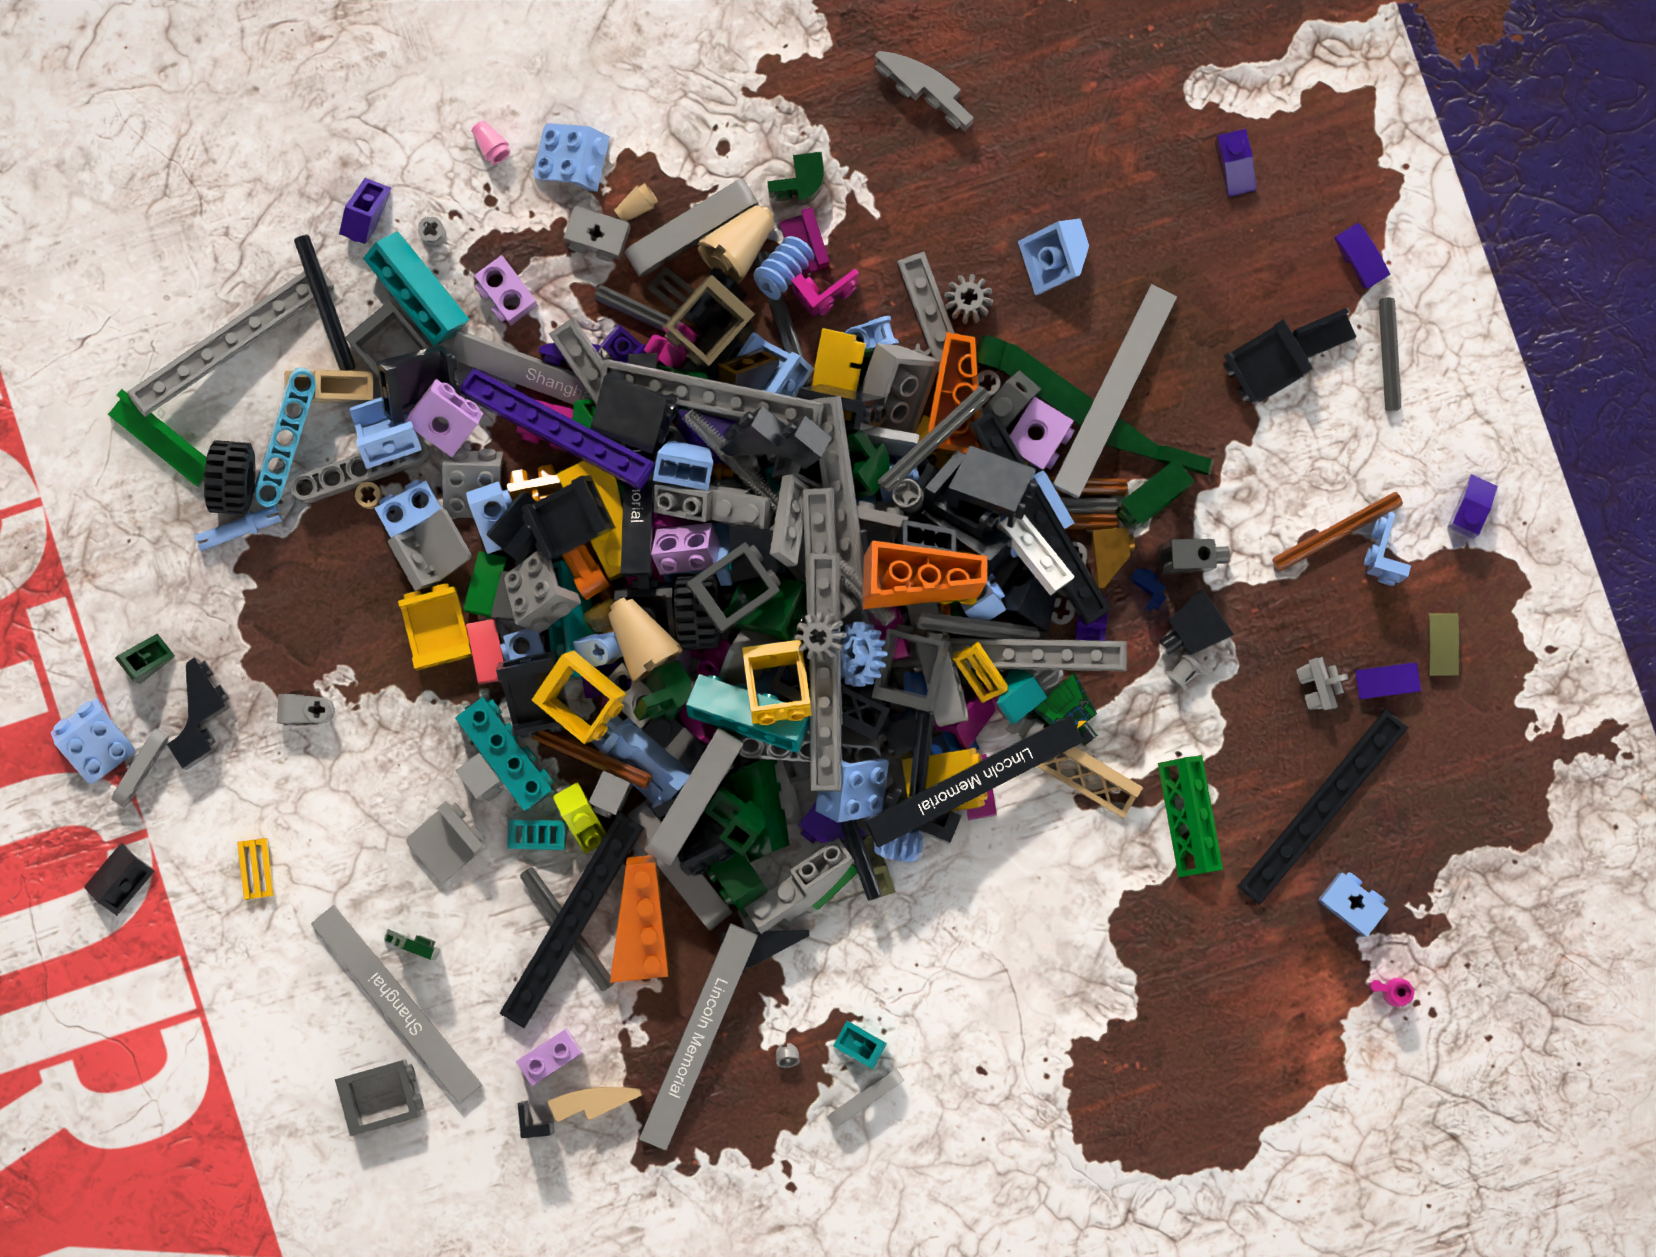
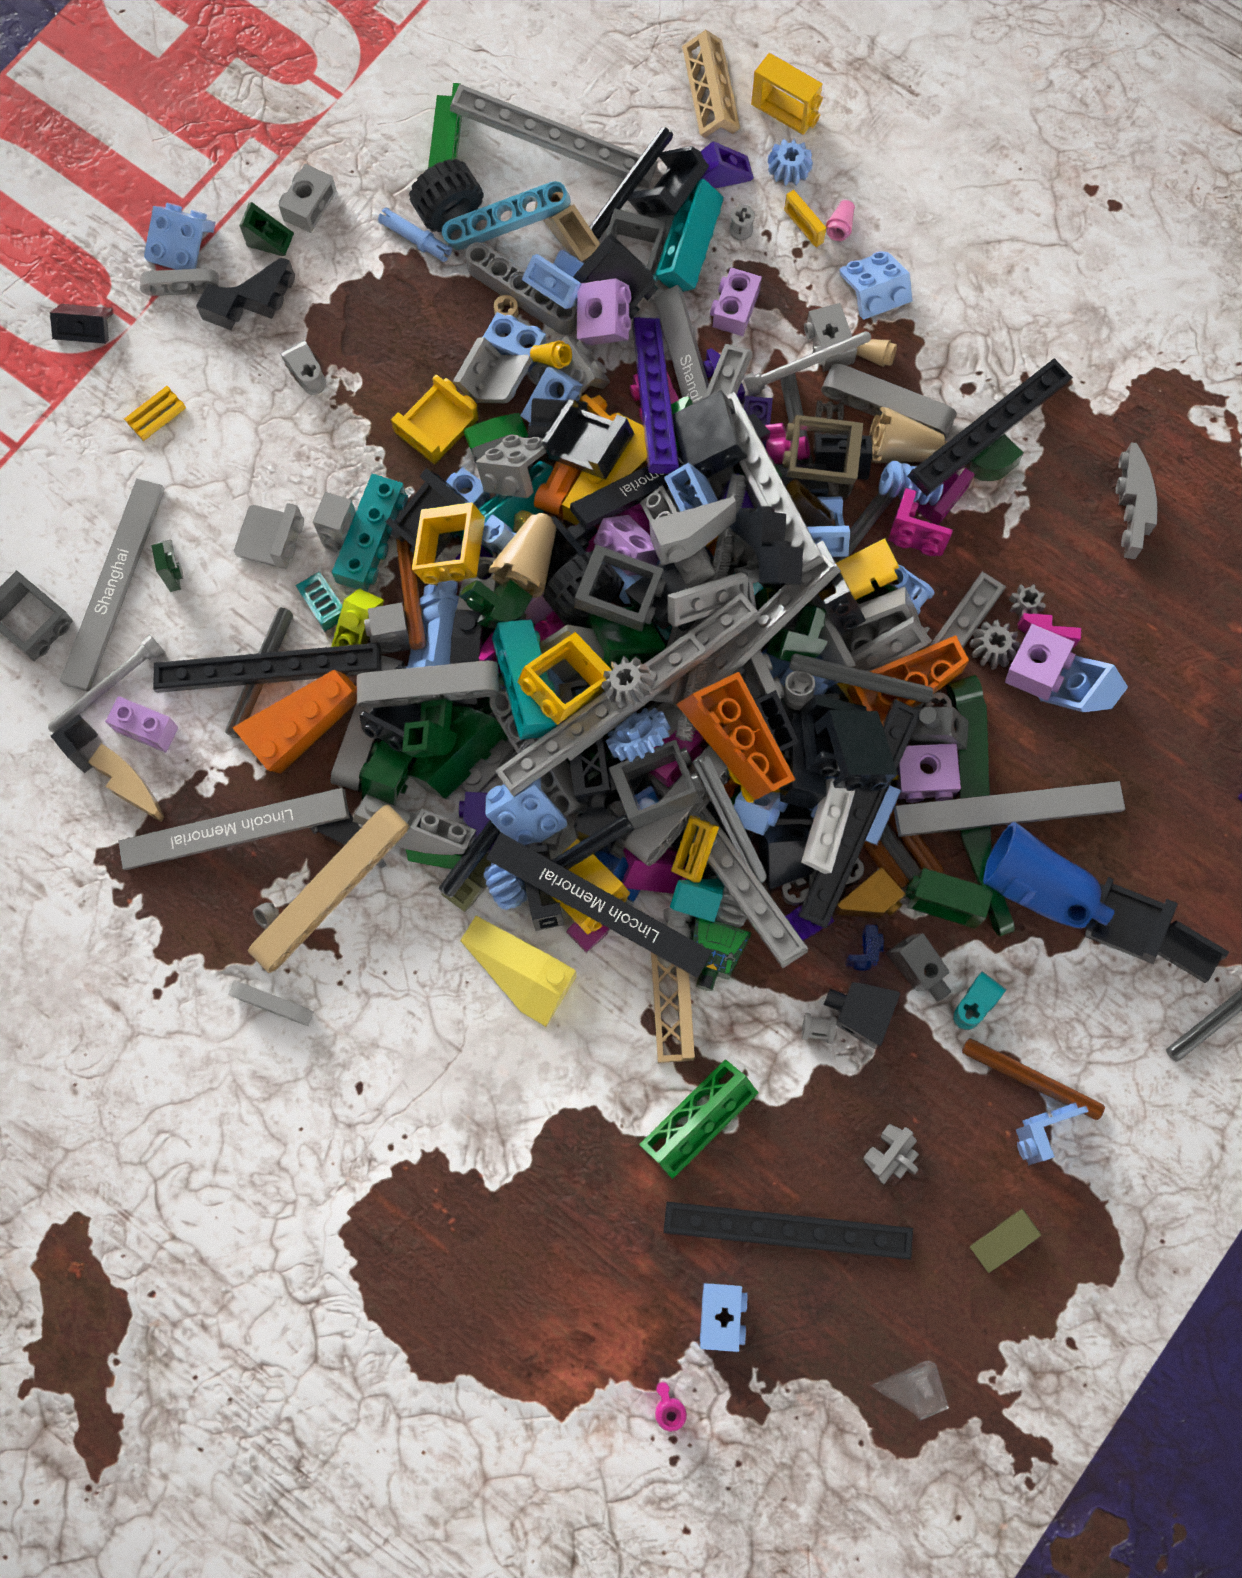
camera: 55 degrees right, 10 degrees down
coral slope [466,619,503,685] -> none
teal slope [833,1021,887,1069] -> none
dark purple slope [1355,663,1421,699] -> none
dark purple slope [1447,474,1498,539] -> none
none -> light grey piece [48,634,165,733]
none -> tan beam [248,804,410,973]
none -> light grey brick [278,164,337,233]
none -> light yellow wedge [460,916,577,1027]
none -> yellow cone [530,340,572,369]
none -> black panel [628,146,709,218]
none -> light grey slope [649,497,736,565]
none -> tan fence [682,30,740,138]
none -> light grey piece [743,331,871,396]
none -> yellow window [751,52,823,135]
none -> light blue gear [767,138,813,186]
none -> yellow tile [784,190,826,247]
none -> light grey plate [850,616,930,672]
none -> clear slope [870,1360,949,1421]
none -> black tile [907,358,1073,497]
none -> teal piece [953,971,1007,1030]
none -> blue torso [983,821,1114,929]
none -> lavender brick [1005,624,1076,701]
none -> light grey gear [1009,584,1046,620]
none -> dark pink slope [1018,613,1081,648]

